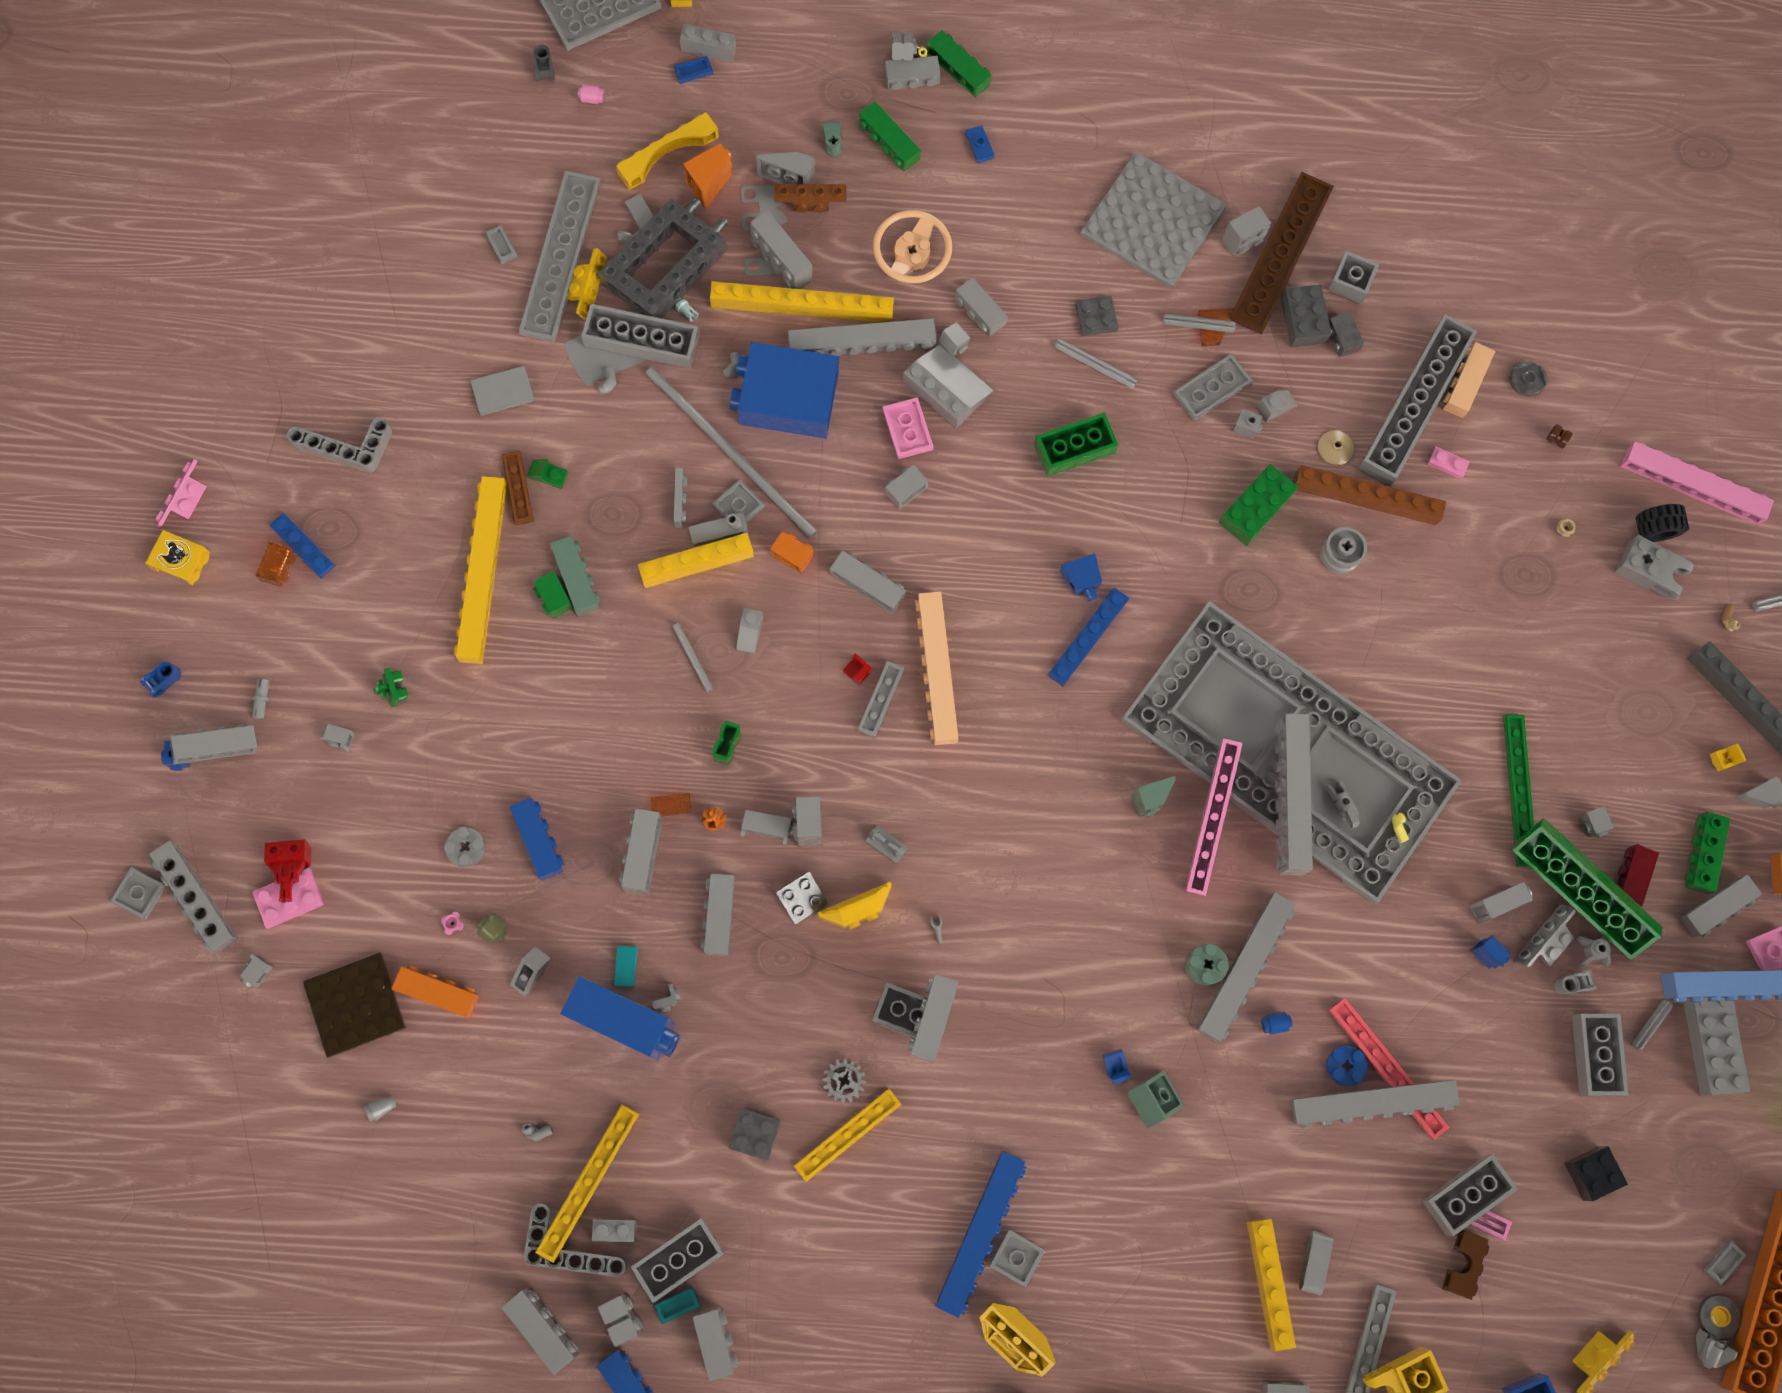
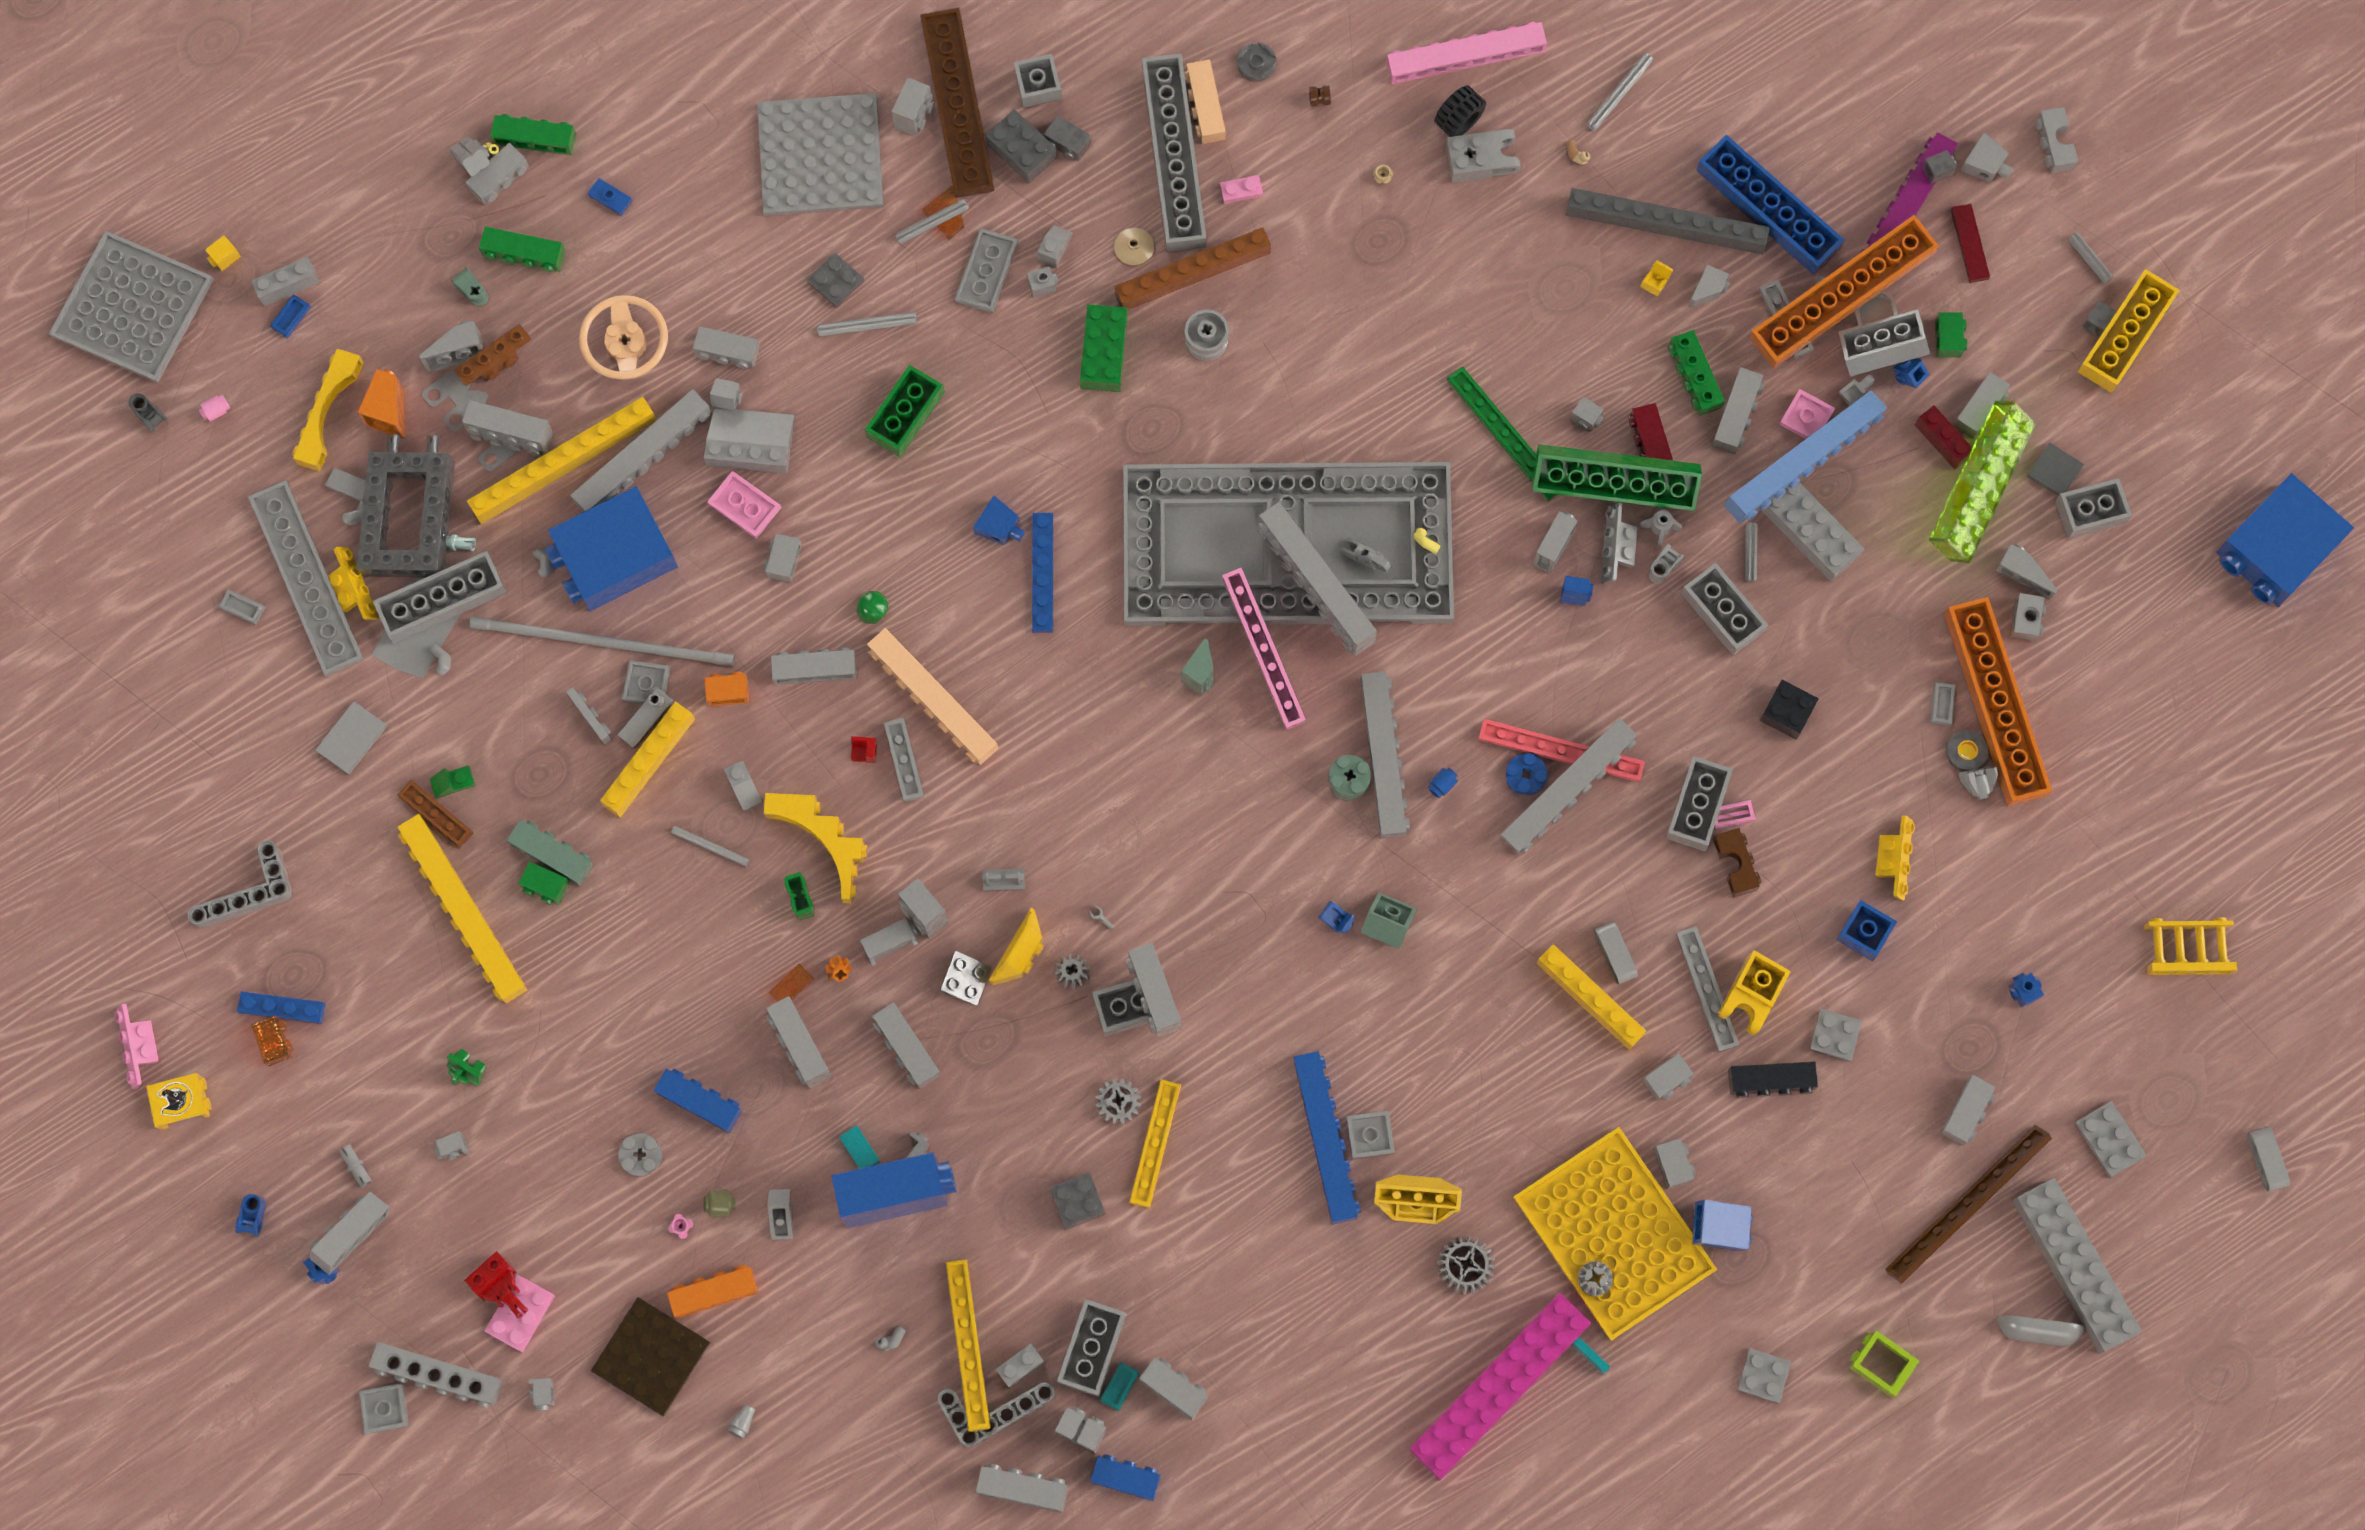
camera: 30 degrees left, 0 degrees up
none -> yellow arch [764,793,867,904]
none -> green hair [856,591,889,624]
none -> light grey gear [1054,953,1090,990]

